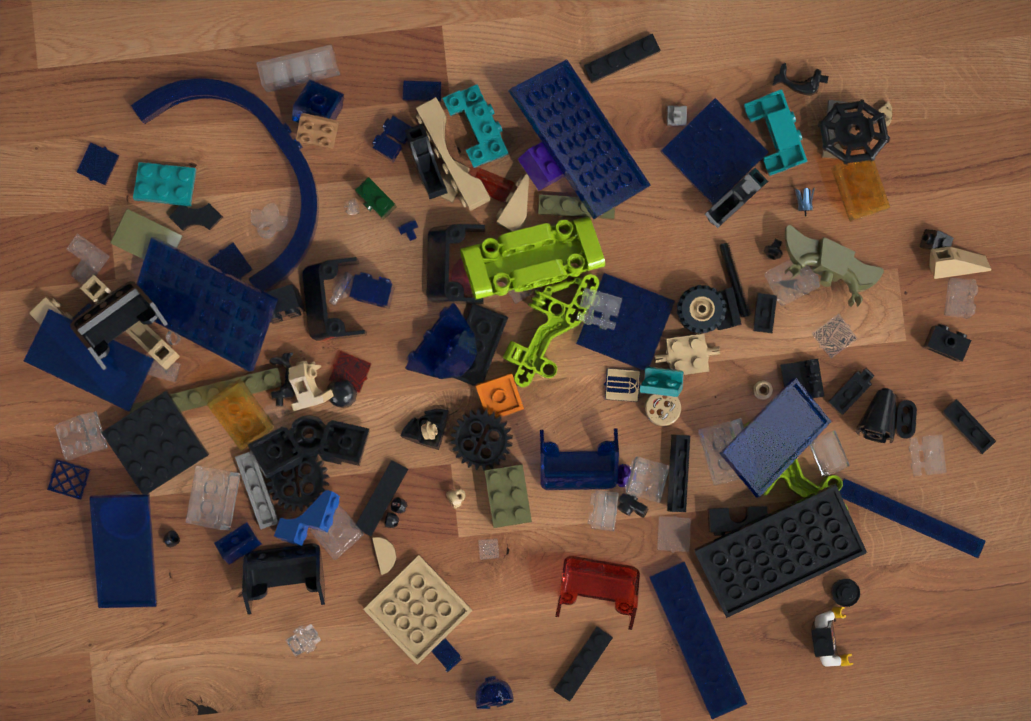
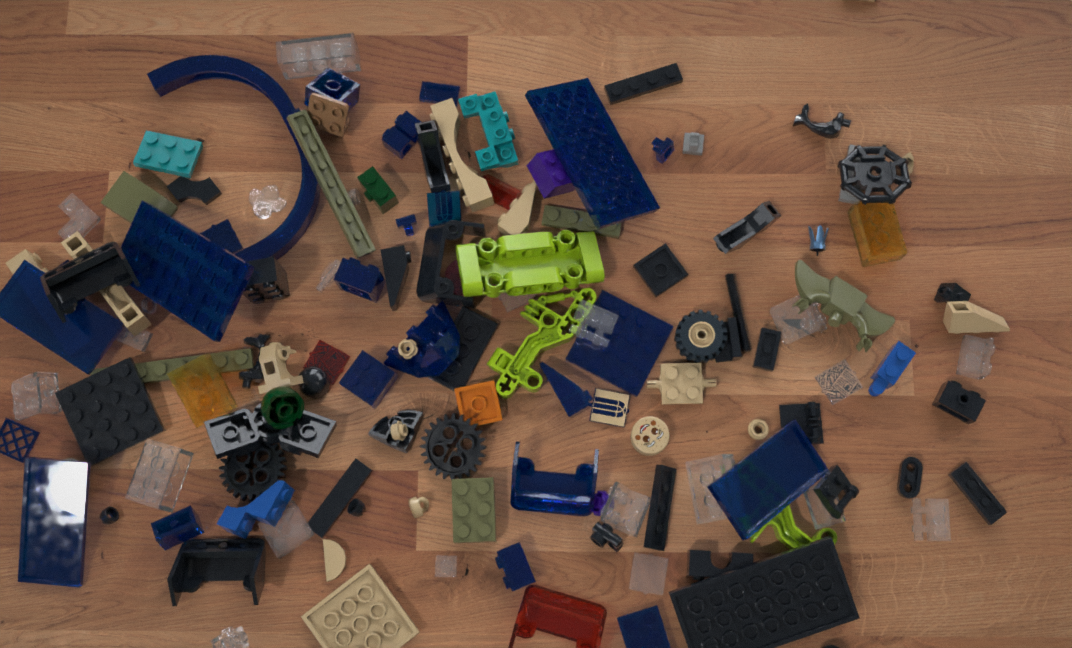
camera: 10 degrees right, 10 degrees down
clear blue piece [77,142,119,186] -> none
light grey plate [235,452,279,530] -> none
black windscreen [302,257,367,341] -> none
black hinge [384,512,399,528] -> none
clear brick [588,490,619,531] -> none
teal bracket [640,367,684,397] -> none
clear blue plate [660,98,768,206] -> none
teal bracket [744,89,808,176] -> none
black plate [764,238,783,260] -> none
black hinge [828,368,875,415] -> none
clear blue plate [839,478,986,558] -> none
black cone [855,388,896,443] -> none
none -> dark green cylinder [261,386,304,429]
none -> olive plate [287,109,376,259]
none -> clear blue brick [339,350,398,409]
none -> black slope [380,245,412,311]
none -> tan plate [398,339,418,359]
none -> piece [427,190,461,226]
none -> clear blue brick [495,542,536,592]
none -> clear blue slope [540,362,593,418]
none -> black tile [633,243,689,298]
none -> clear blue tile [651,137,674,164]
none -> black plate [813,464,859,519]
none -> blue brick [868,341,916,397]

